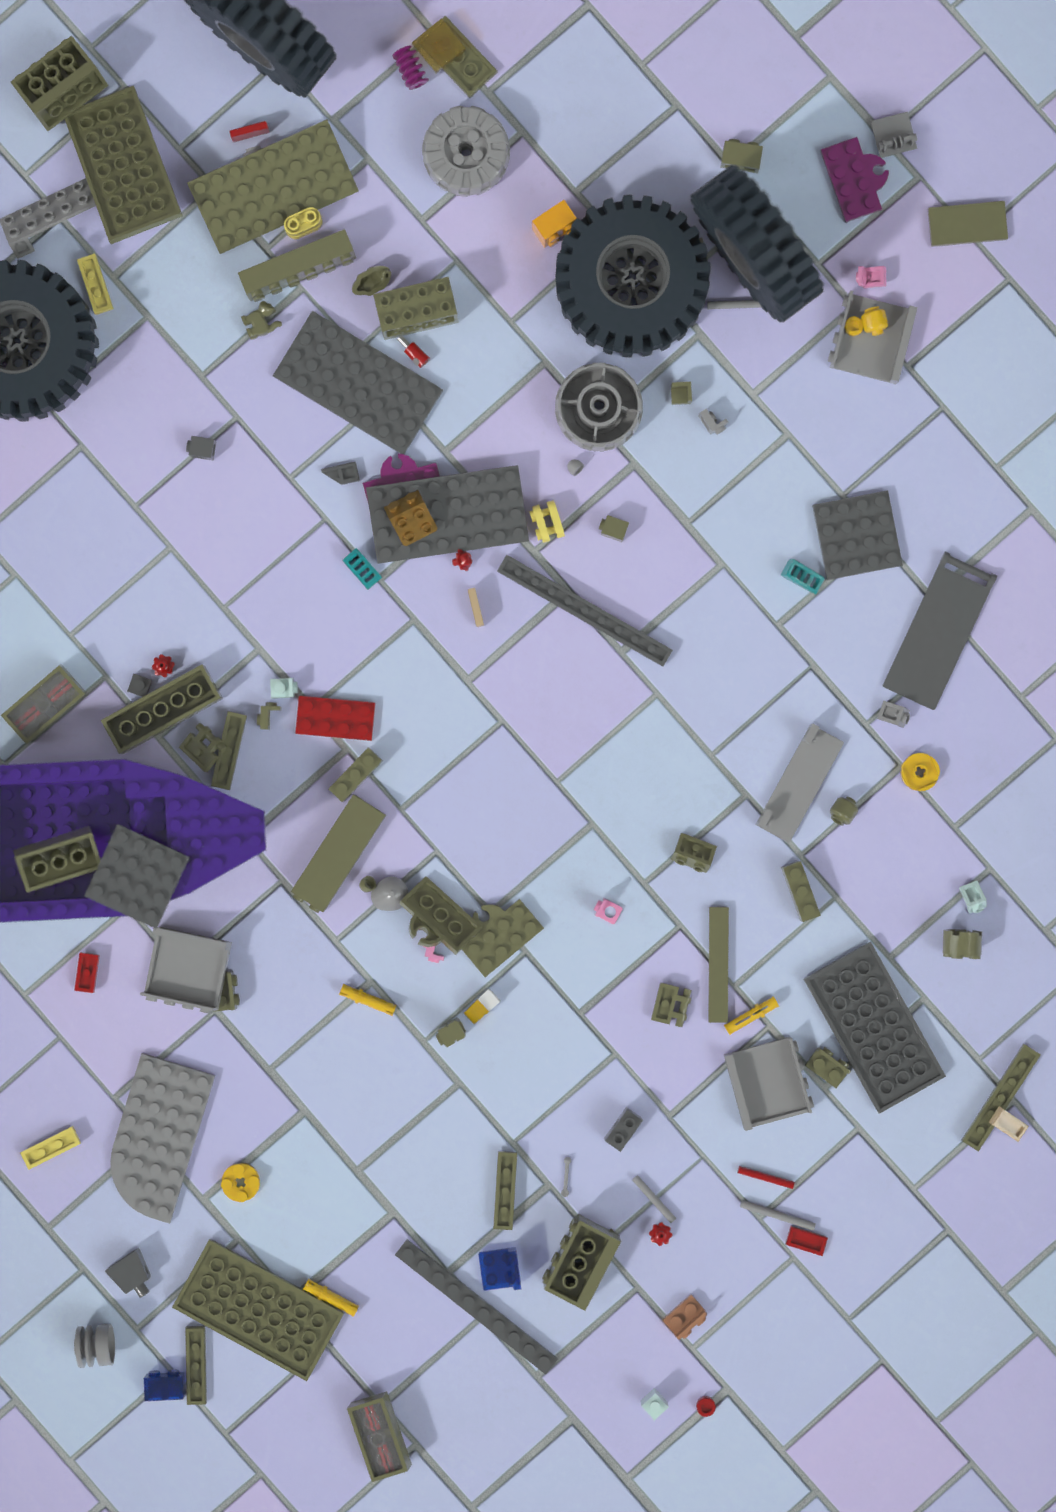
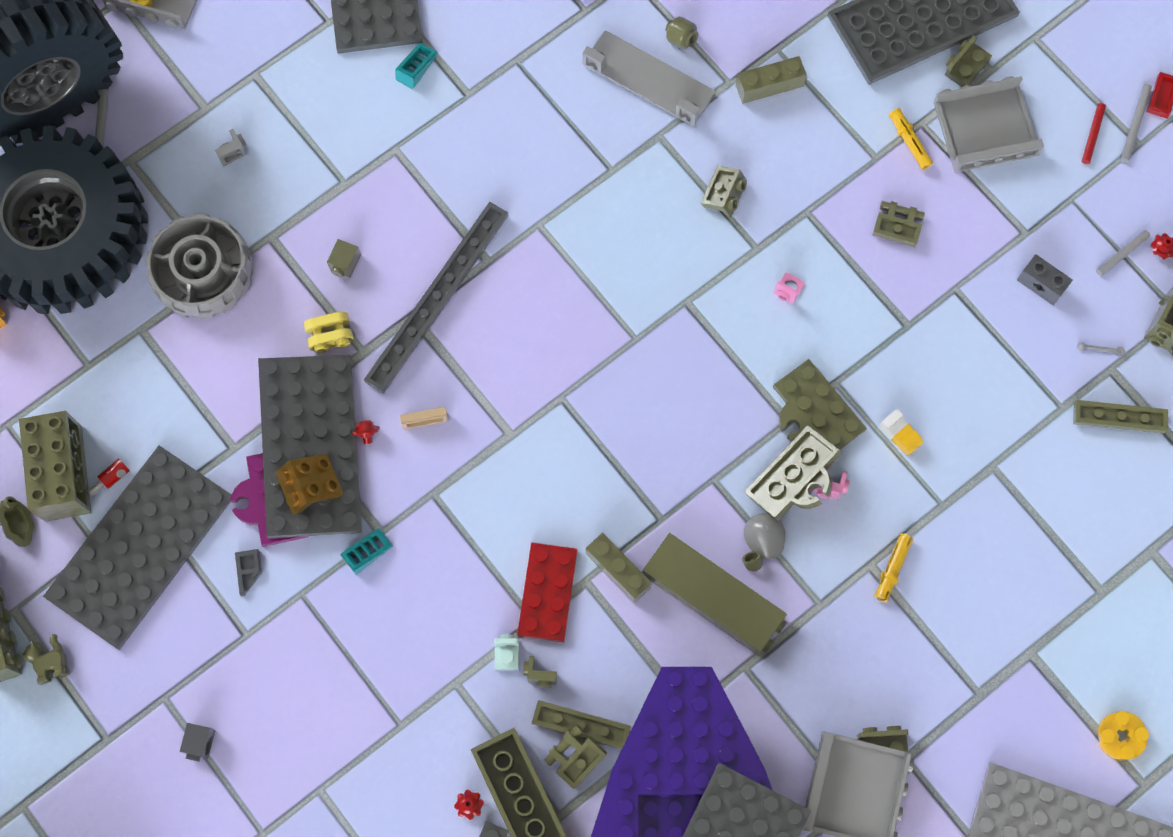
camera: 85 degrees left, 15 degrees down
olive brick [436,1017,466,1047] -> none
light grey hinge [567,459,584,476] -> none
olive panel [671,382,692,405] -> none
olive tile [708,907,729,1023] -> none

